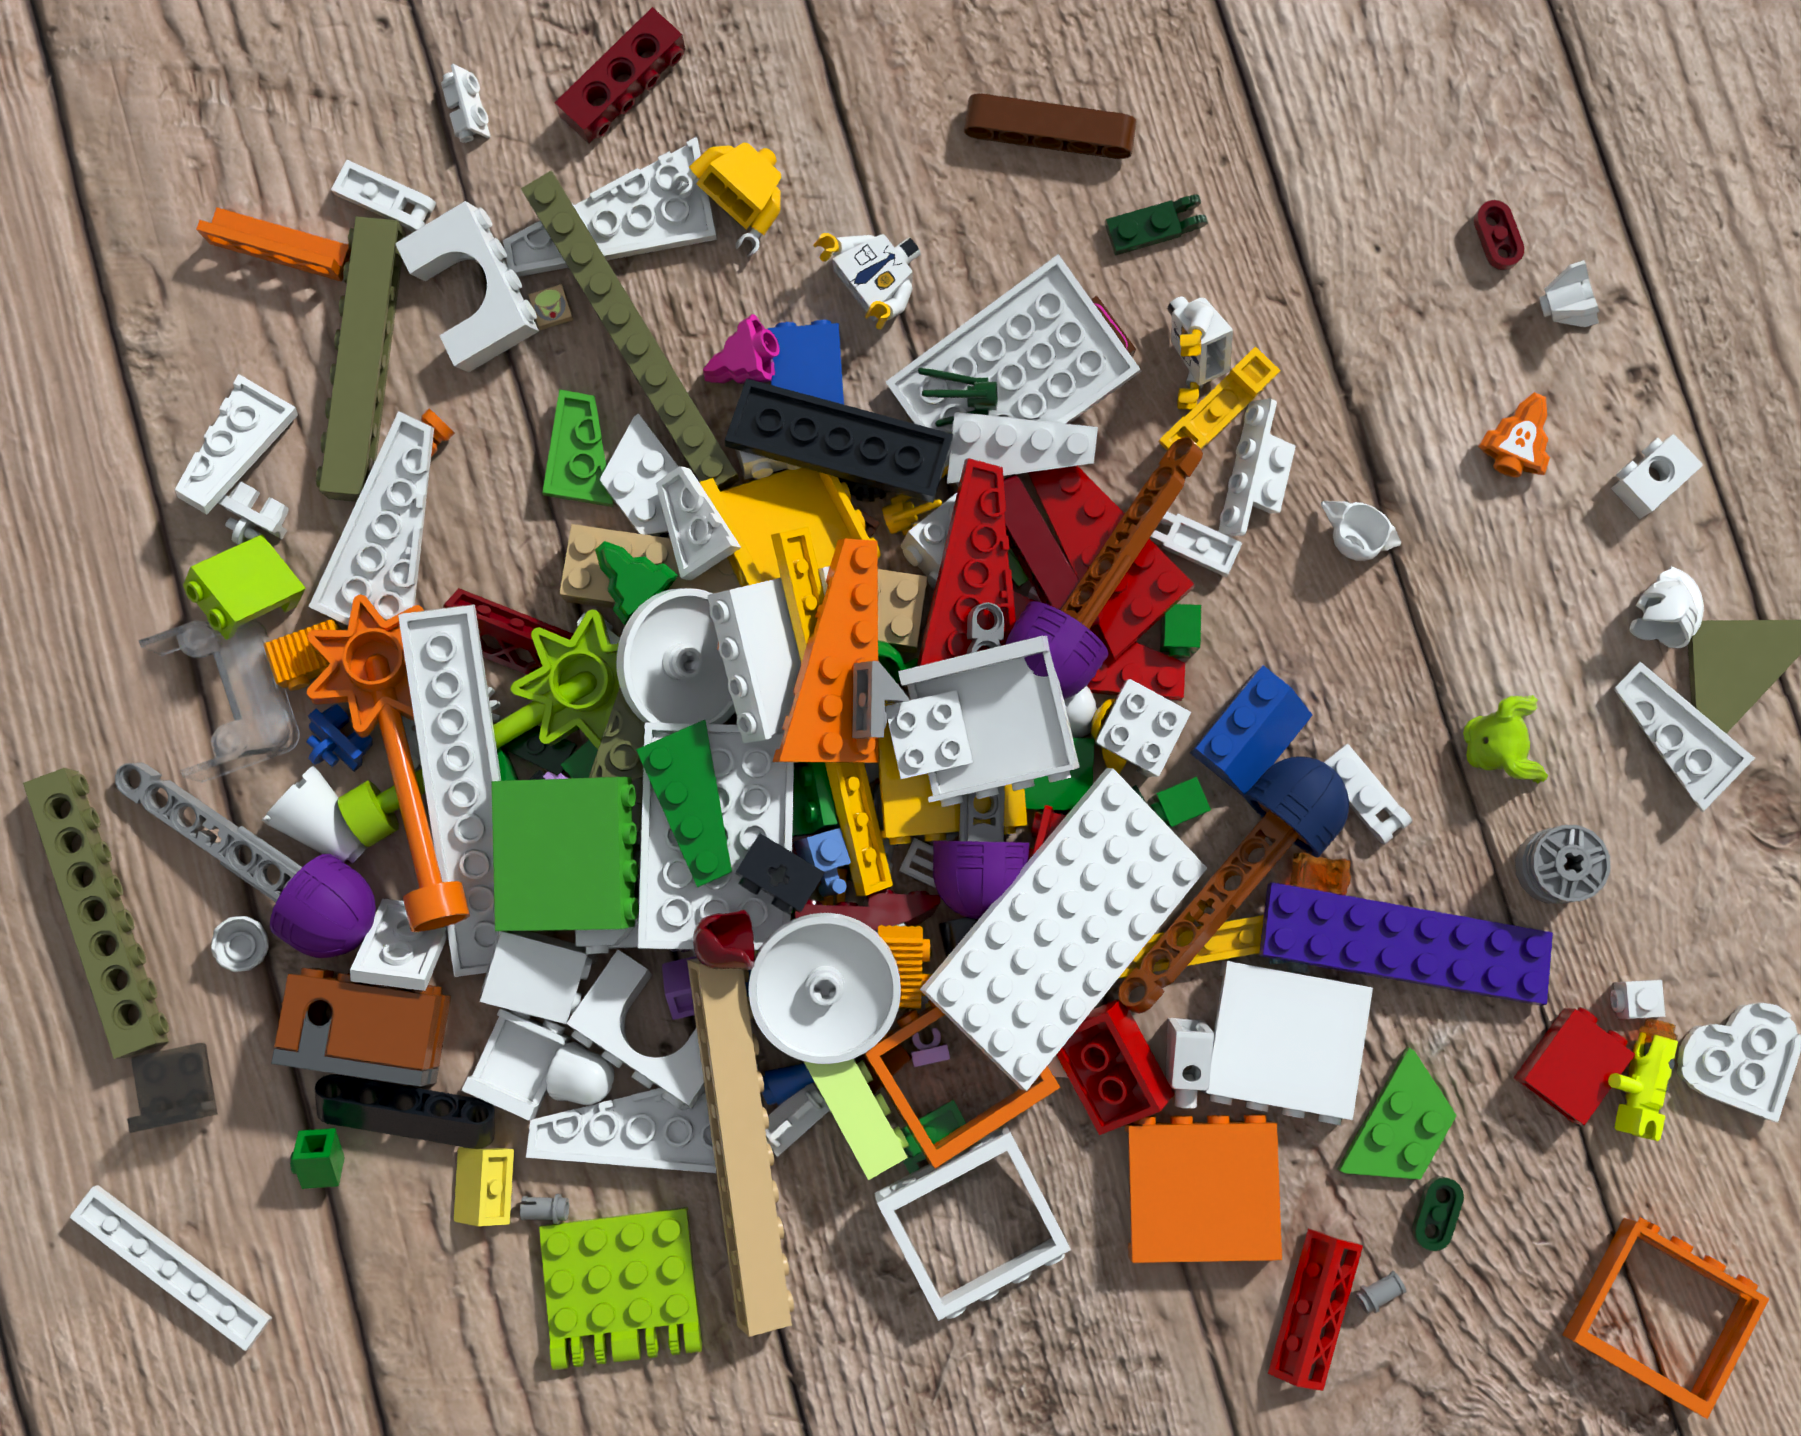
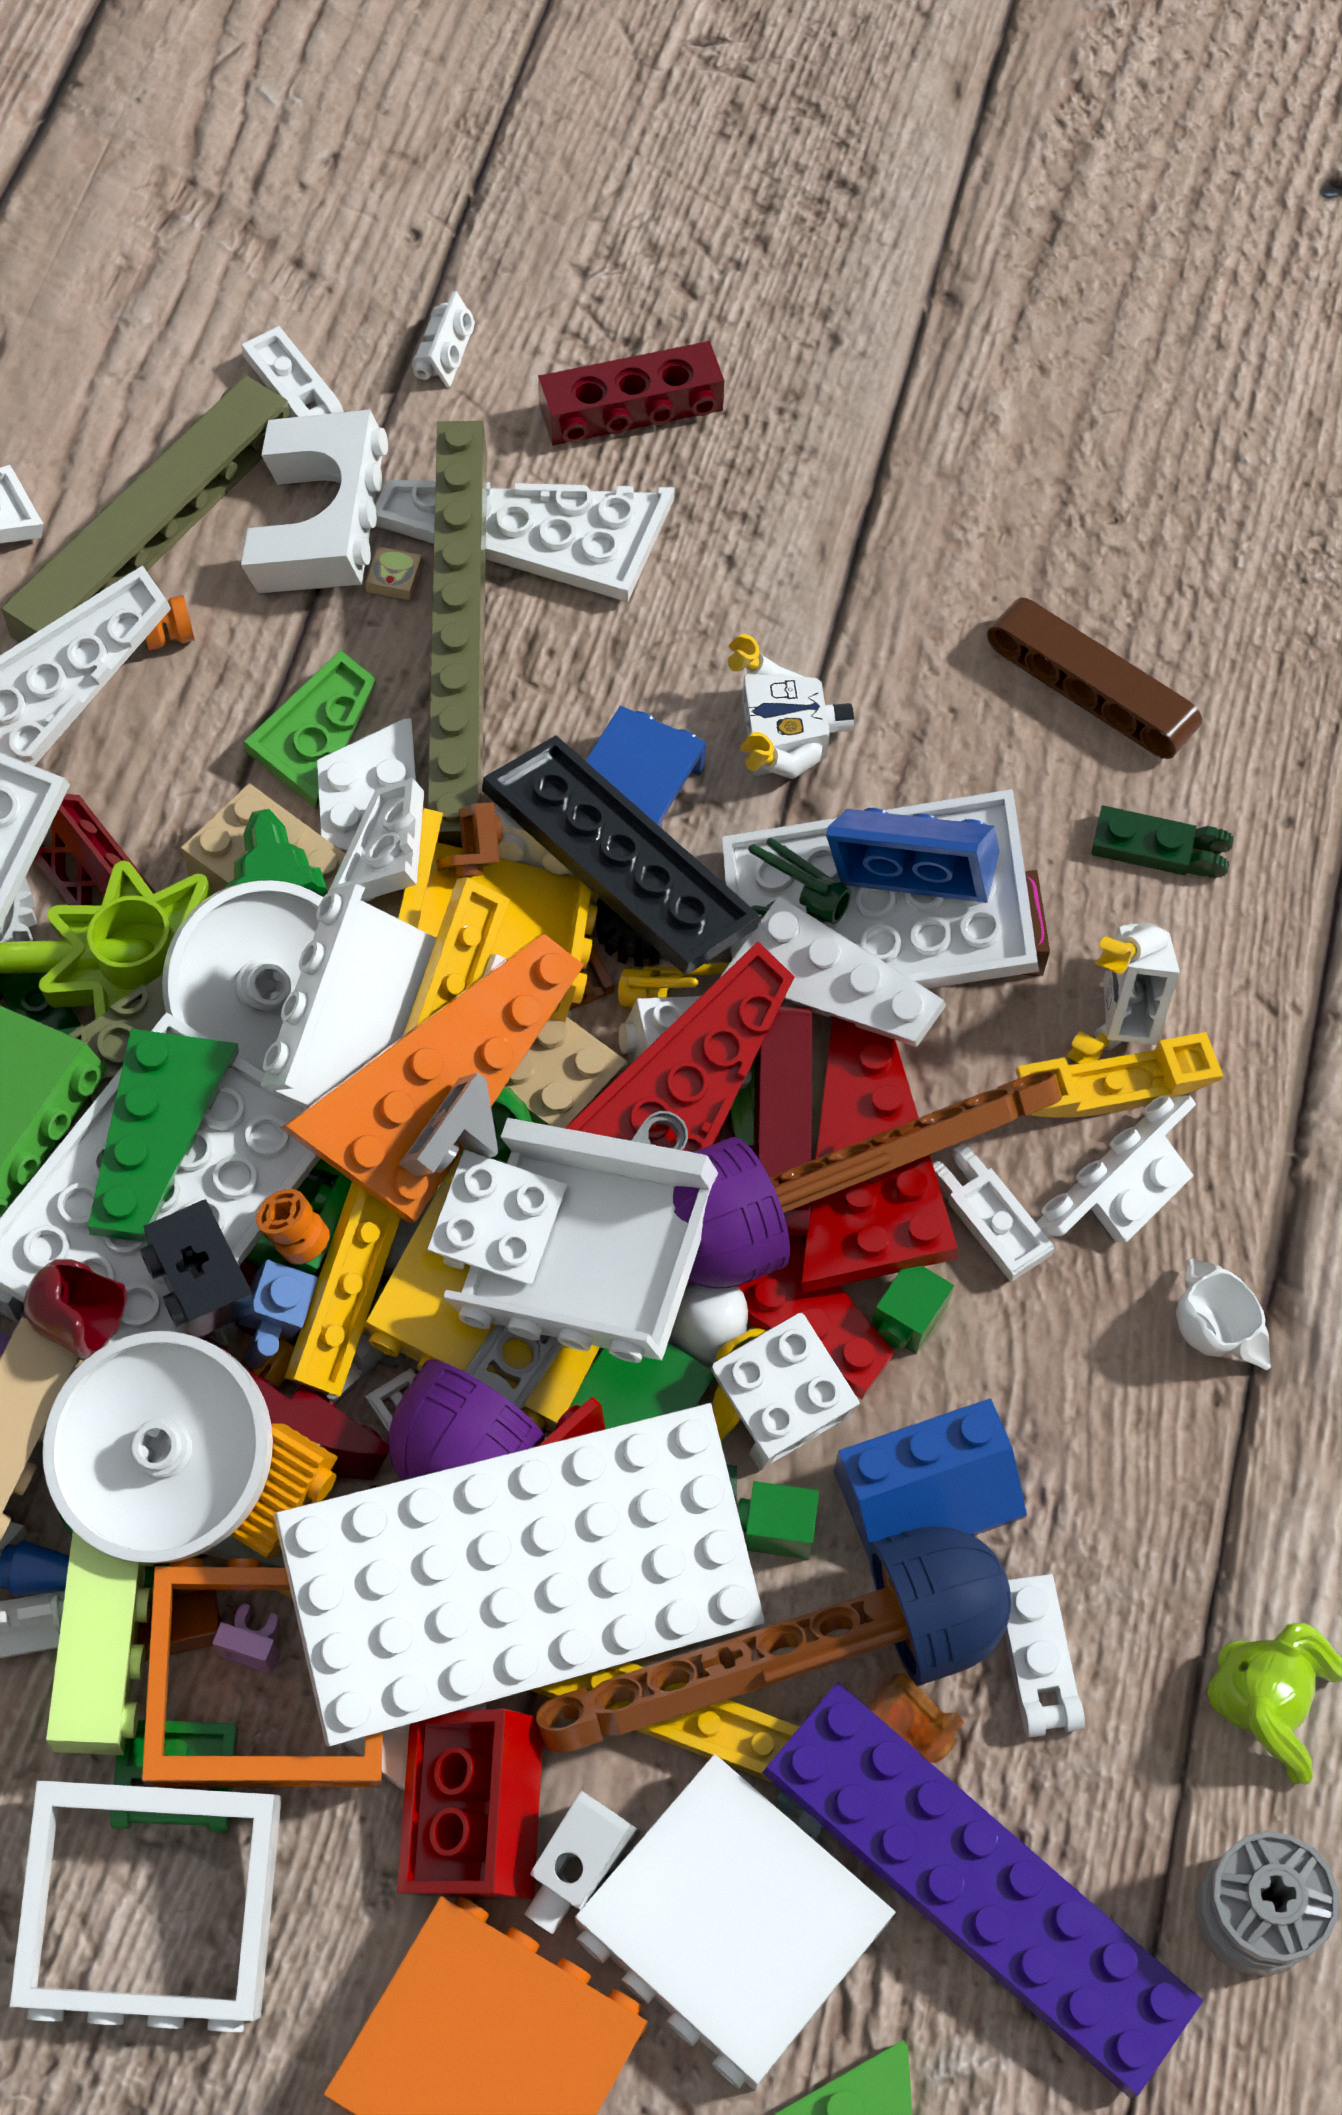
camera: 30 degrees right, 20 degrees down
orange fence [196,207,351,282] -> none
yellow torso [671,142,781,256] -> none
dark pink rock [703,314,780,384] -> none
none -> orange wheel [256,1189,330,1264]
none -> dark orange bracket [437,802,503,878]
none -> blue slope [826,808,1000,903]

